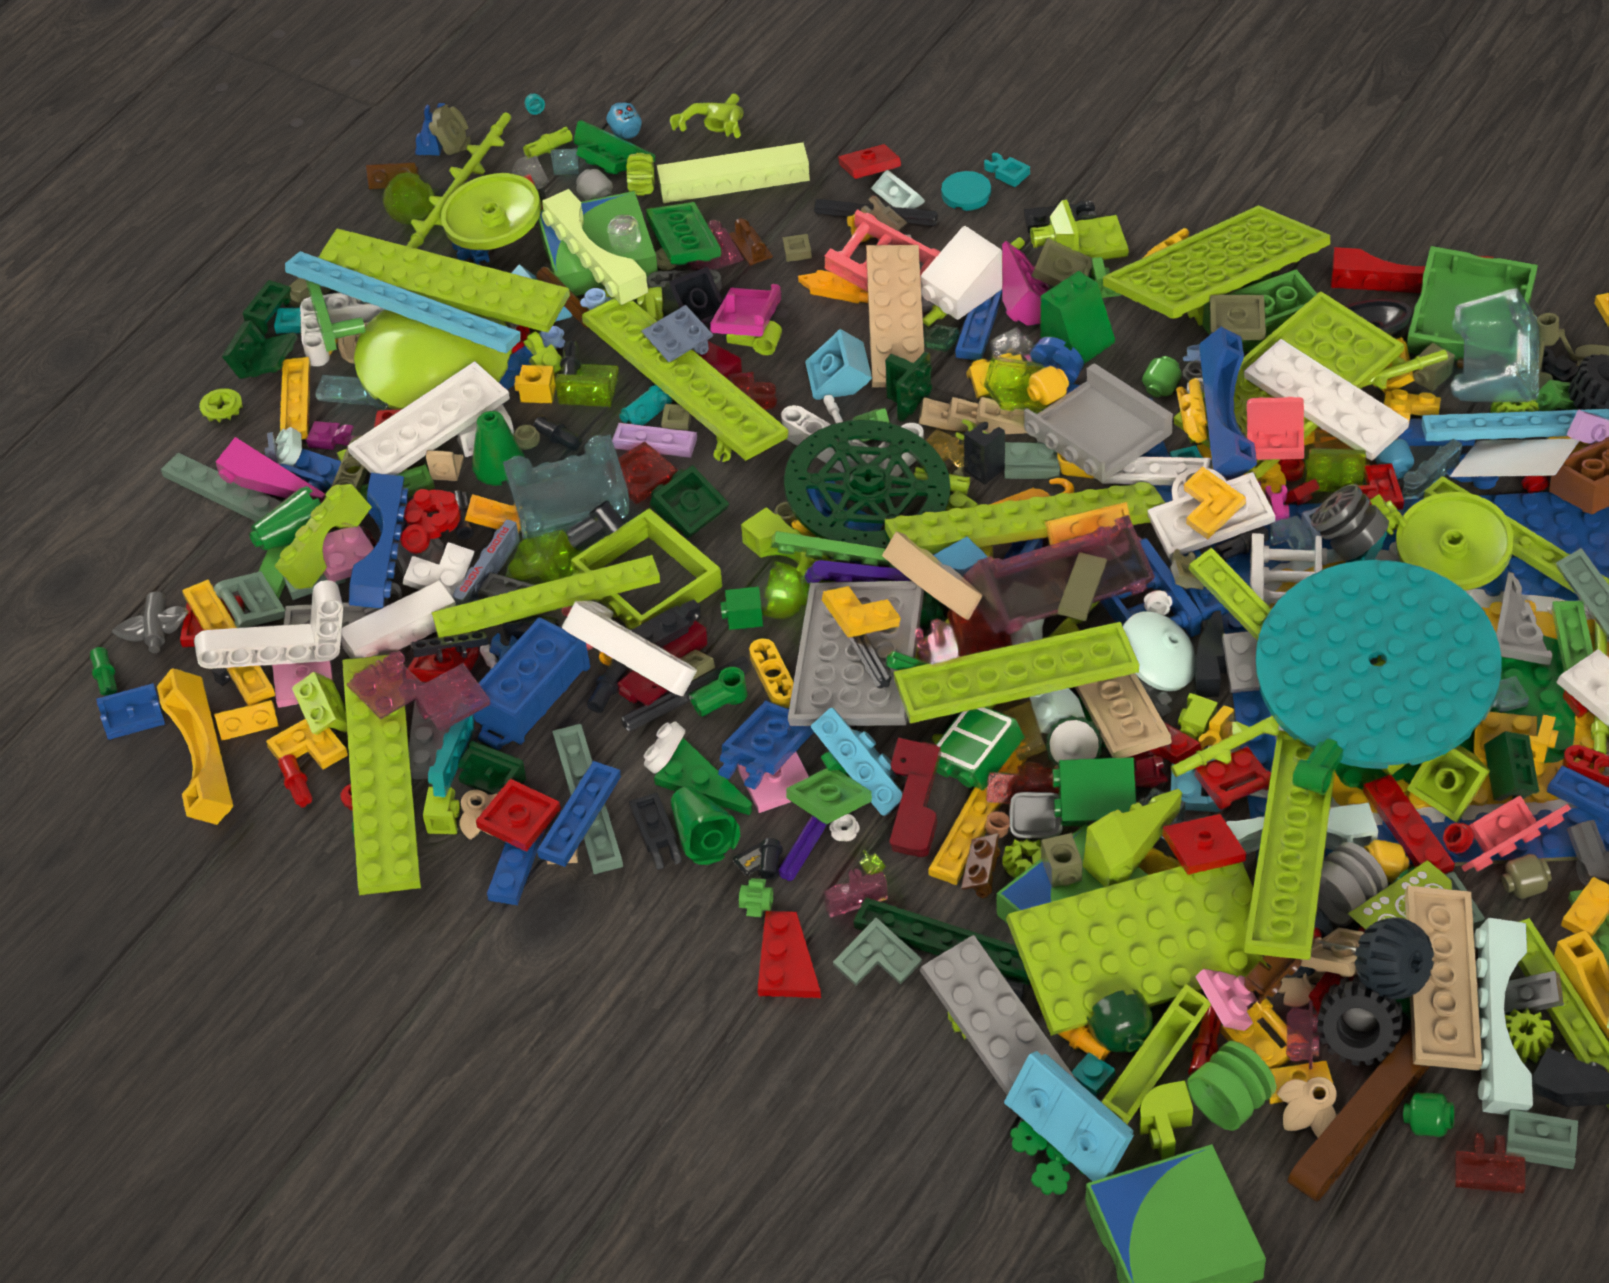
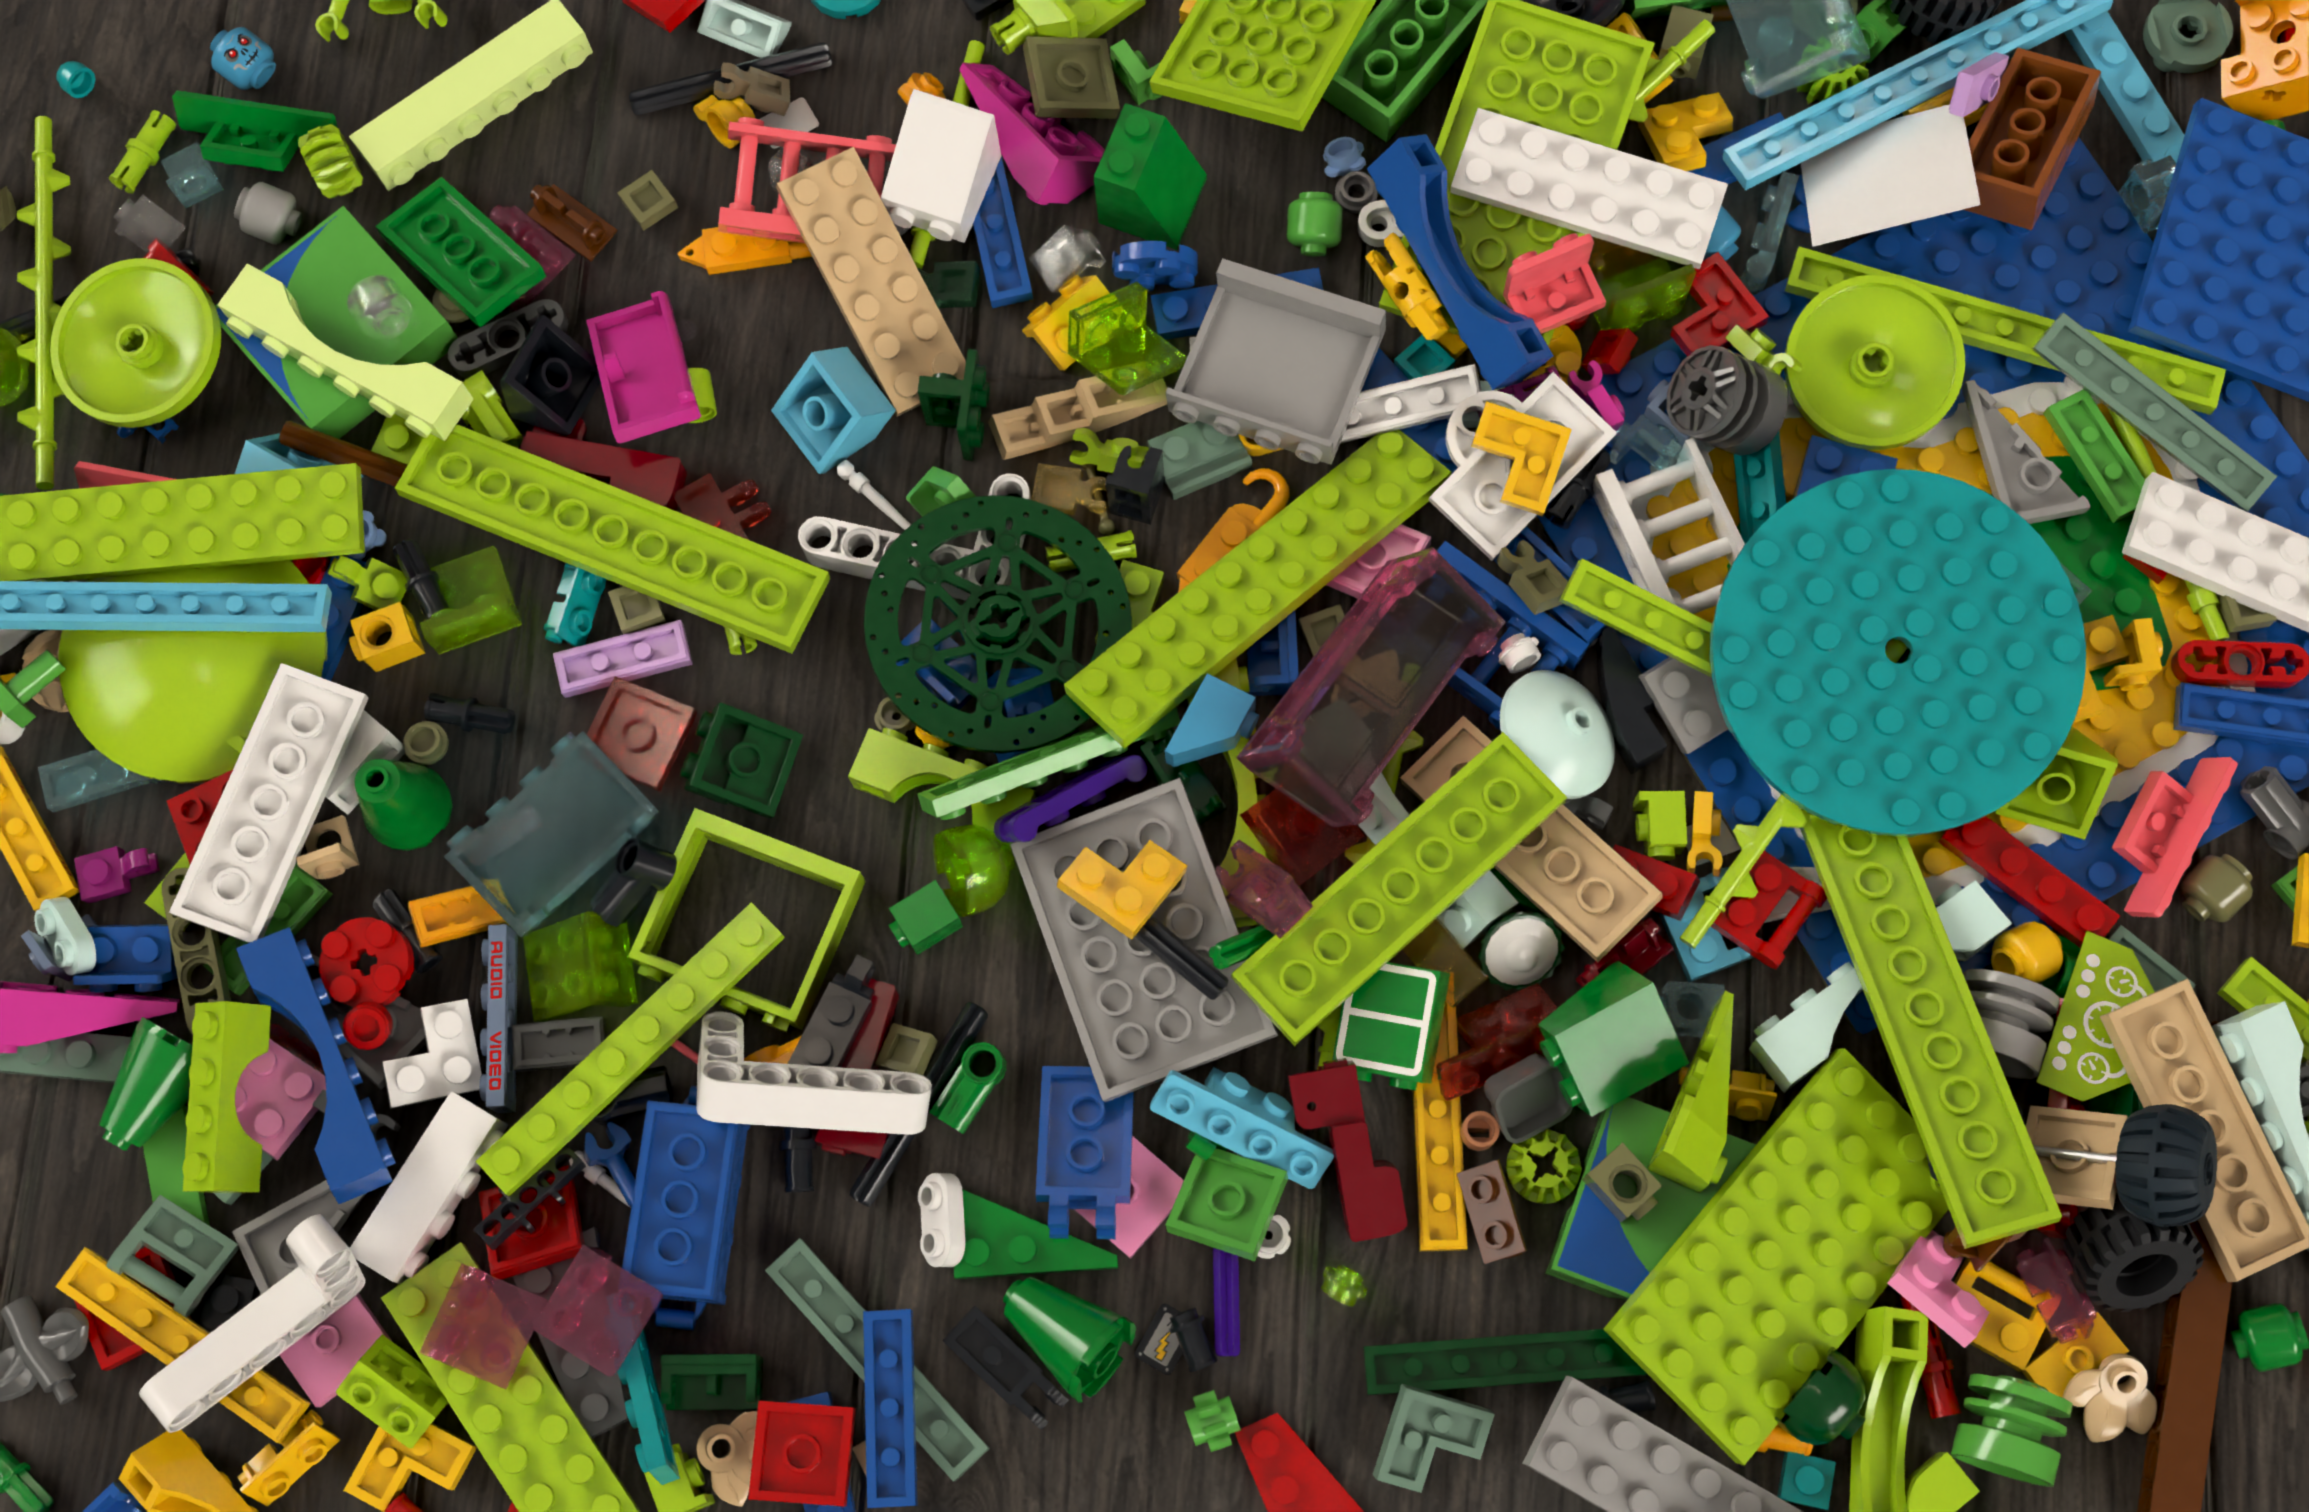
camera: 25 degrees left, 25 degrees up
light blue plate [581,288,611,310] -> none
sand blue hinge [642,305,713,362] -> none
yellow beam [749,639,794,708] -> none
clear pink plate [824,869,888,918] -> none
tan slope [882,531,983,620] -> none
yellow head [1027,366,1069,406] -> none
yellow tile [1045,502,1133,549] -> none
olive tile [1058,552,1107,621] -> none
red plate [1162,814,1246,875] -> none
olive plate [1210,295,1266,340] -> none
green piece [1292,738,1344,795] -> none
red plate [1443,823,1474,854] -> none
dark green hinge [1484,731,1540,801] -> none

